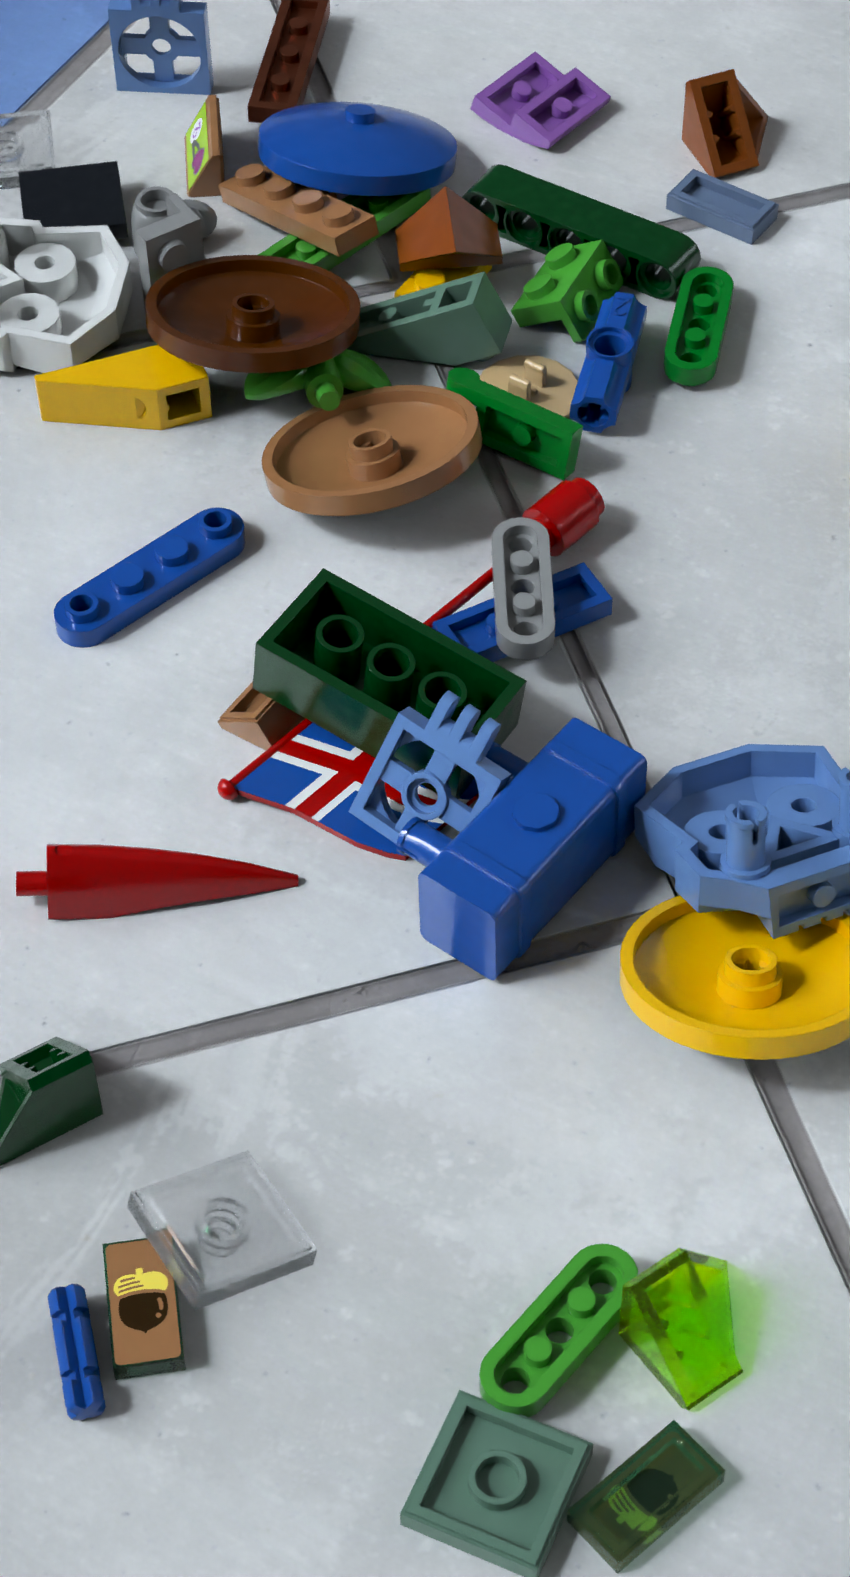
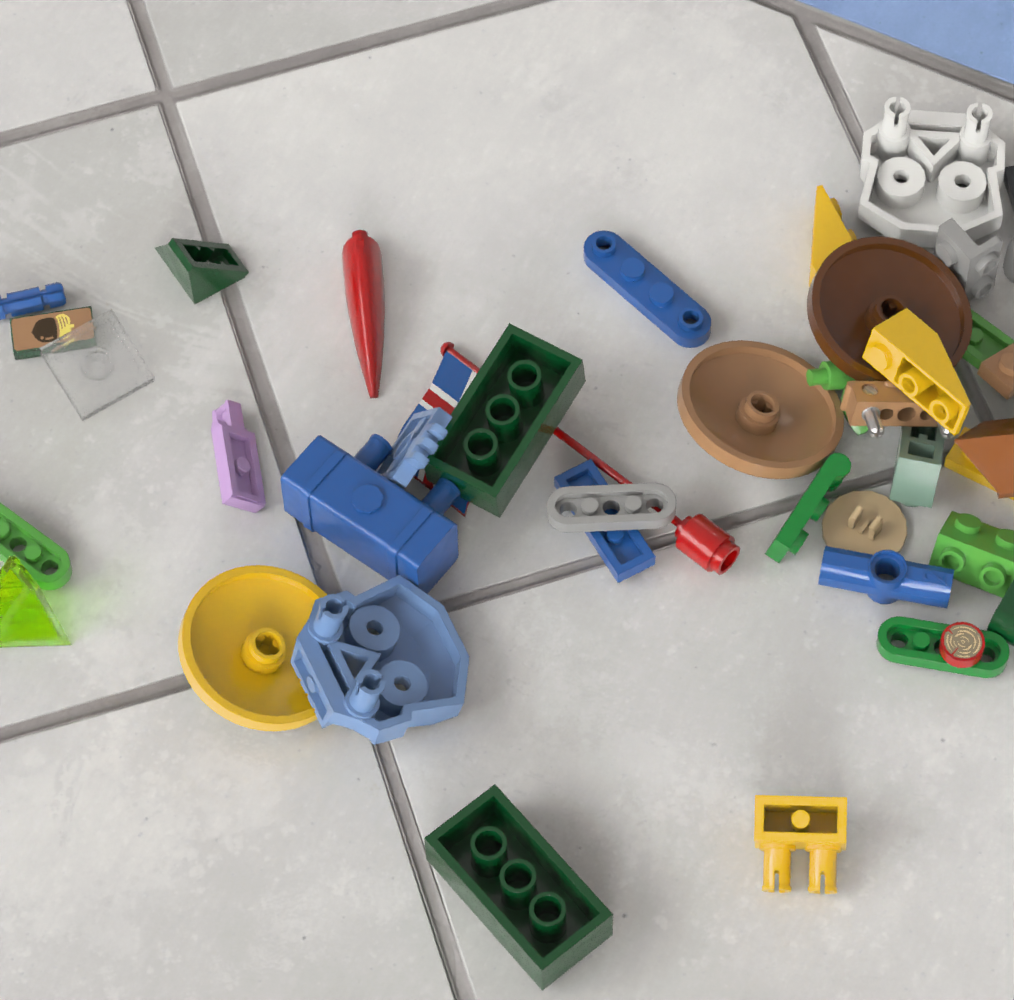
camera: 90 degrees right, 10 degrees up
none -> lavender hinge [211,400,266,513]
none -> medium nougat piece [840,380,954,439]
none -> yellow slope [862,308,971,436]
none -> tile [939,622,985,668]

